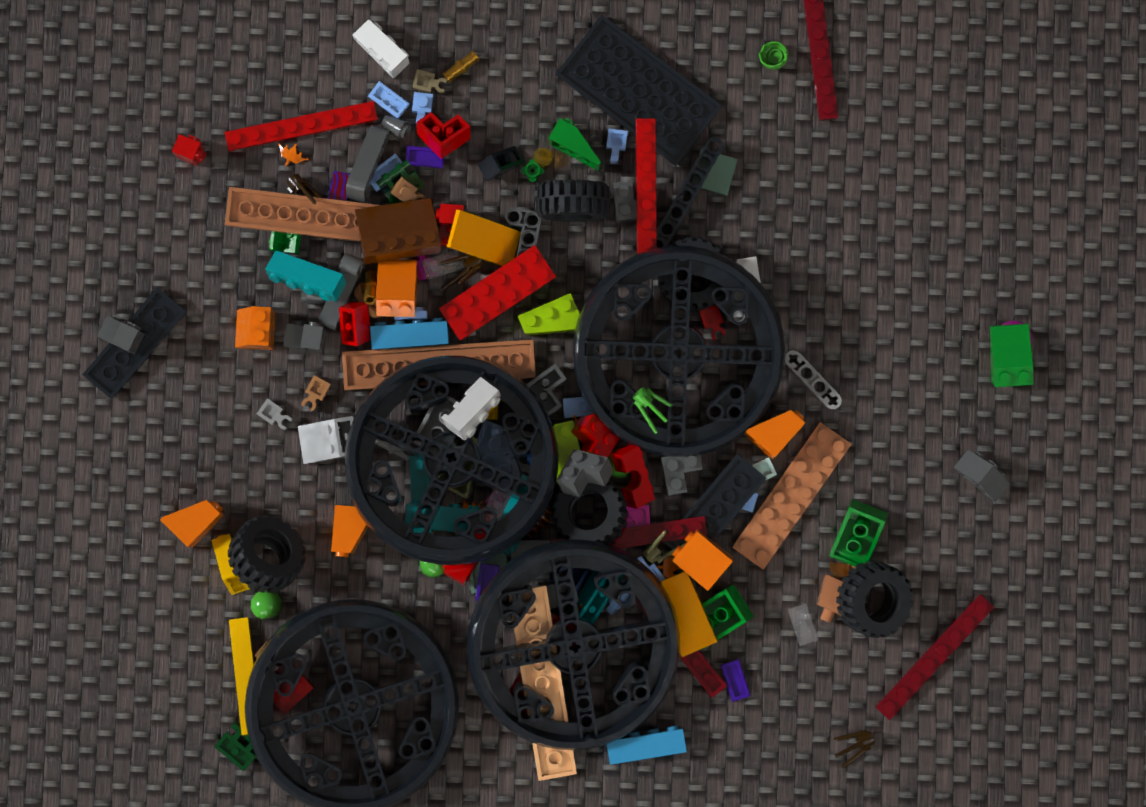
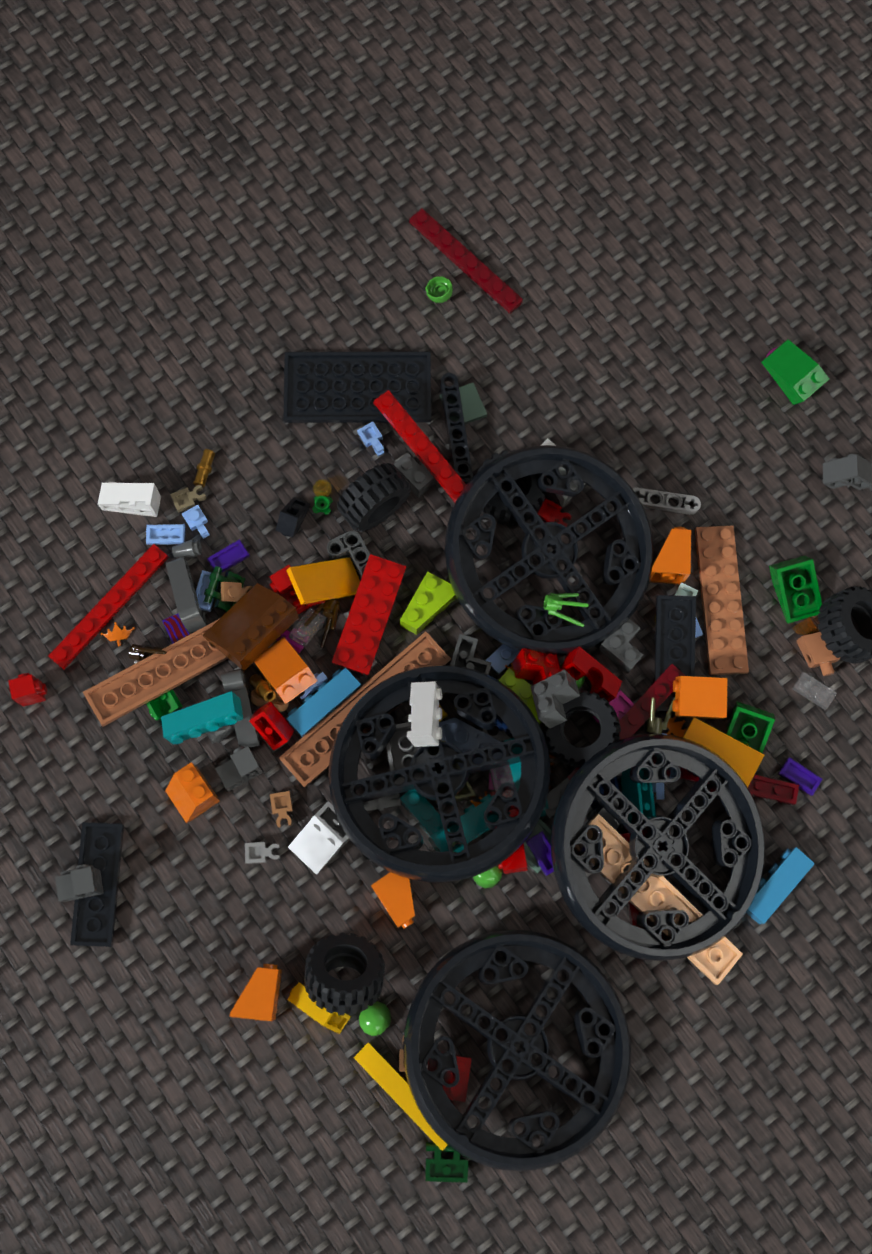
camera: 40 degrees left, 10 degrees down
red brick [417,112,471,159] -> none
green slope [548,118,601,172] -> none

